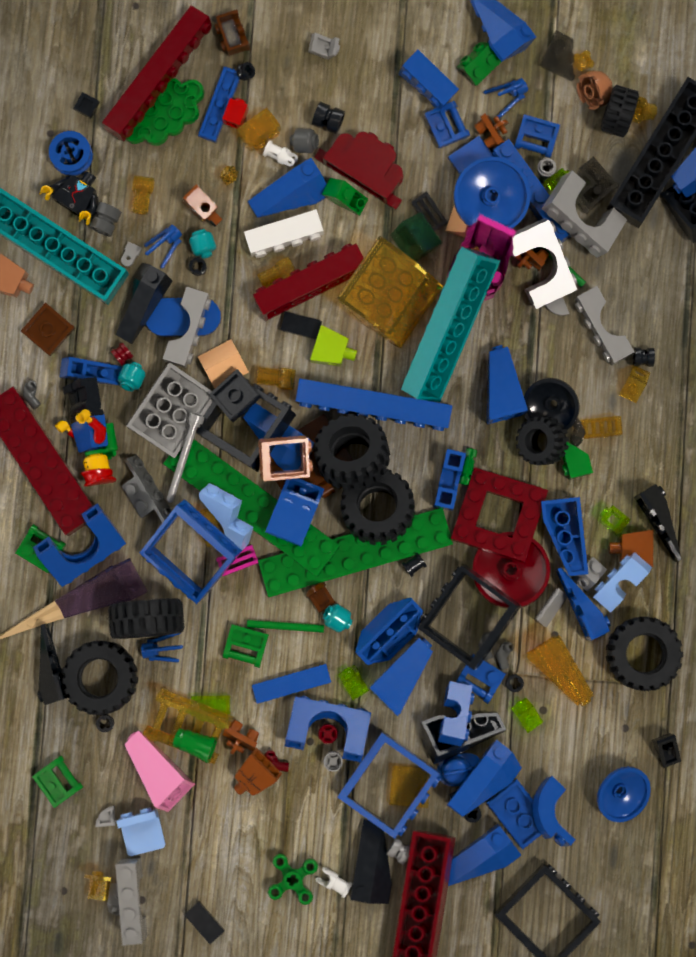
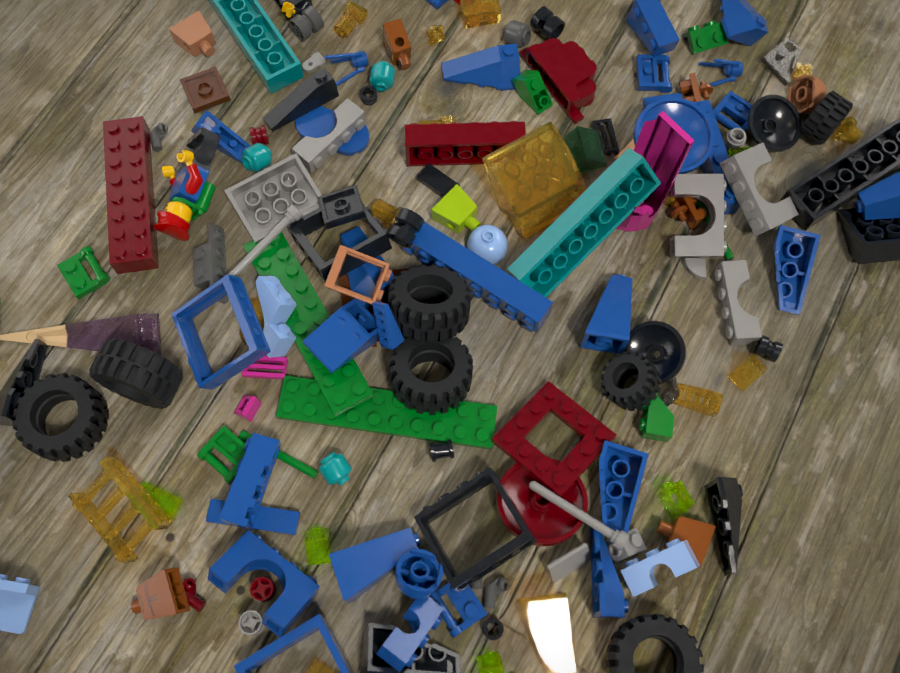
camera: 20 degrees right, 15 degrees down
blue arch [33,503,126,587] -> none
black bush [96,715,115,732] -> none
bright pink slope [124,731,195,812] -> none
blue plant [141,633,183,662] -> none
green plant [173,728,218,764] -> none
light nougat slope [198,339,249,389] -> none
dark orange hips [222,720,259,755] -> none
white brick [244,209,324,258] -> none
white piece [263,140,298,166] -> none
reddish brown tile [305,582,335,613] -> none
blue wedge [355,597,423,665] -> none
blue arch [434,449,466,511] -> none
green axle [459,448,477,486] -> none
clear smoke brick [576,157,618,214] -> none
none -> blue wedge [218,433,282,531]
none -> dark pink slope [234,395,262,422]
none -> blue slope [372,301,404,350]
none -> black wheel [386,208,425,248]
none -> blue cylinder [395,549,443,599]
none -> light blue cylinder [467,225,507,265]
none -> light grey piece [529,481,630,551]
none -> black dish [747,94,802,152]
none -> blue wedge [774,225,821,315]

